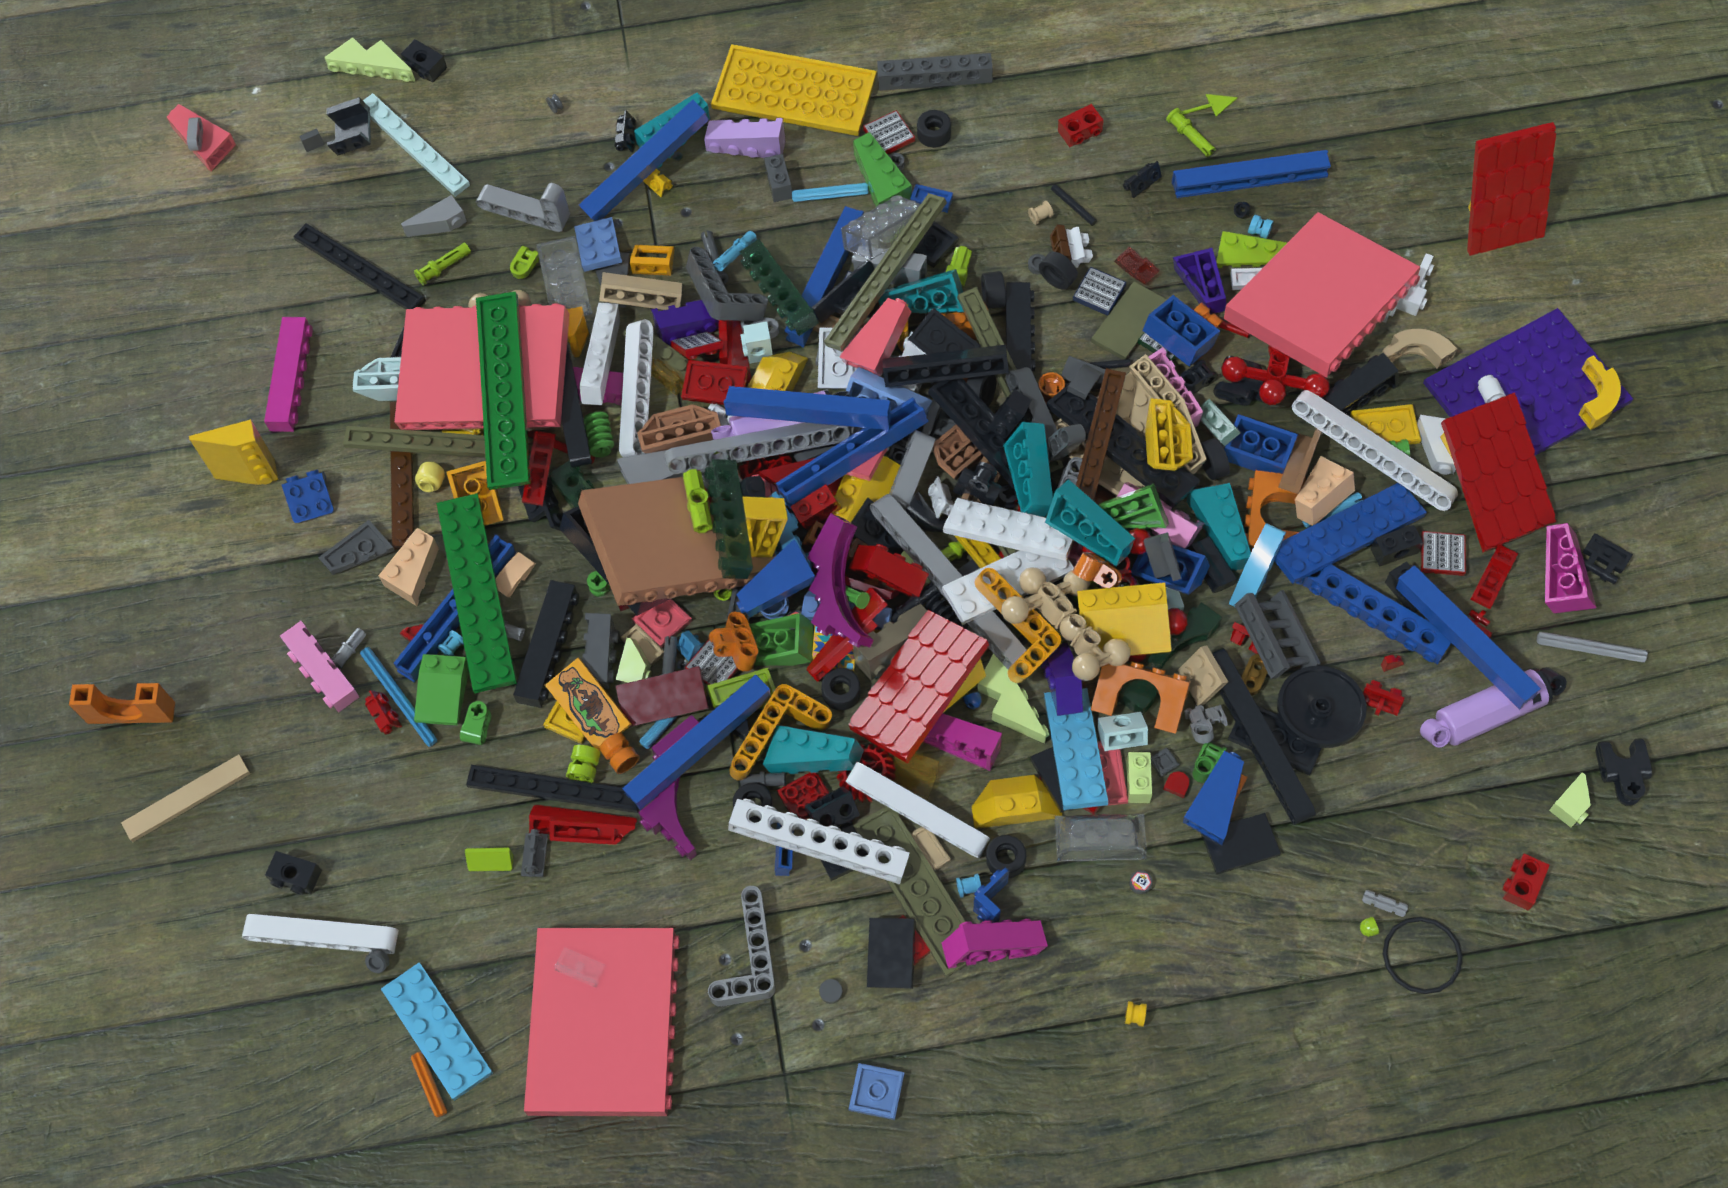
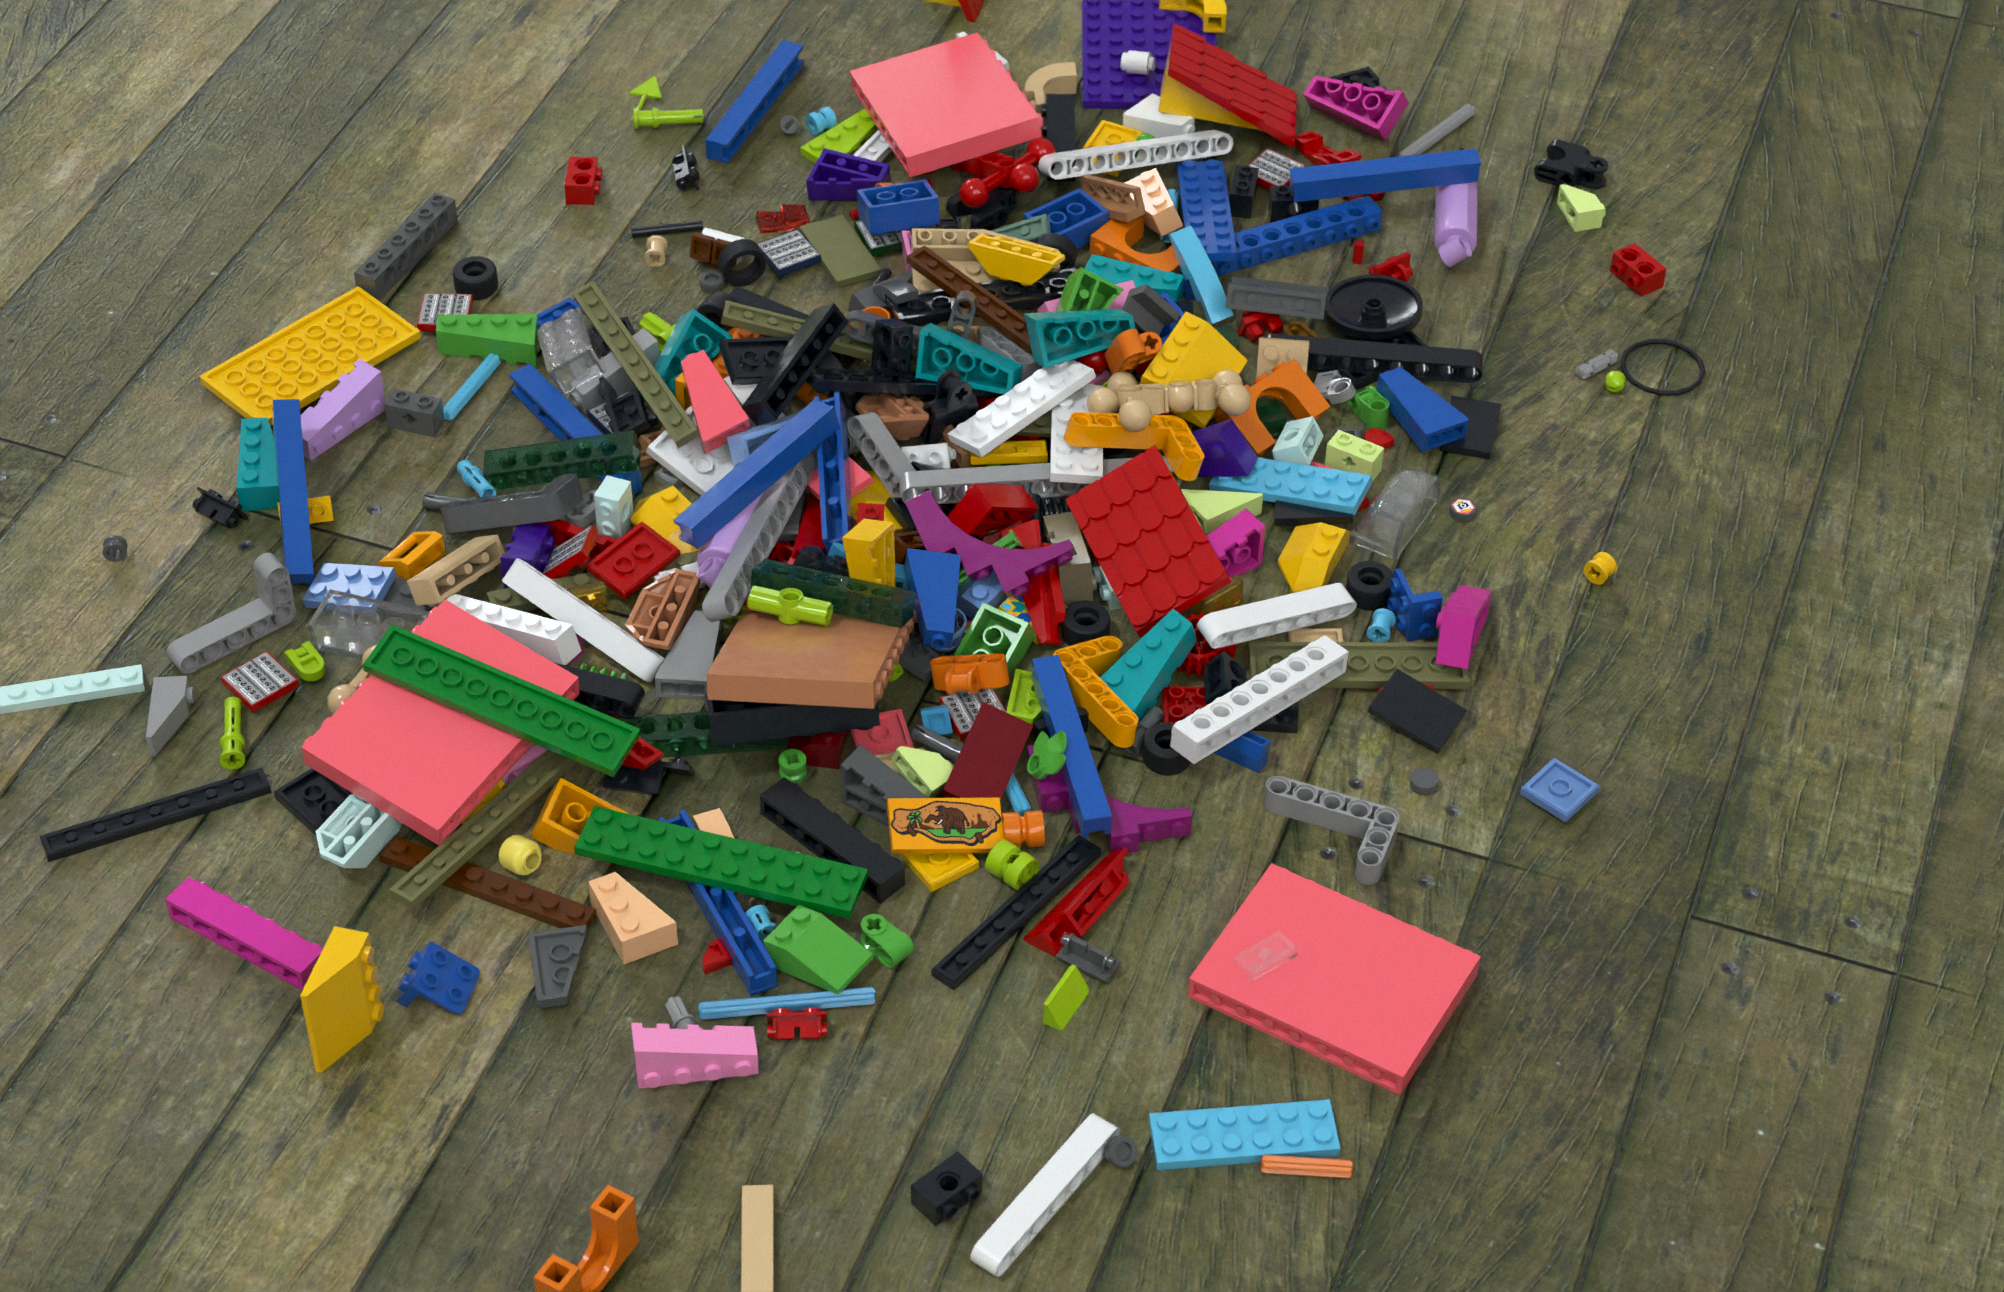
camera: 65 degrees left, 20 degrees down
none -> tile [221,651,299,713]
none -> bright green plate [1027,730,1067,780]

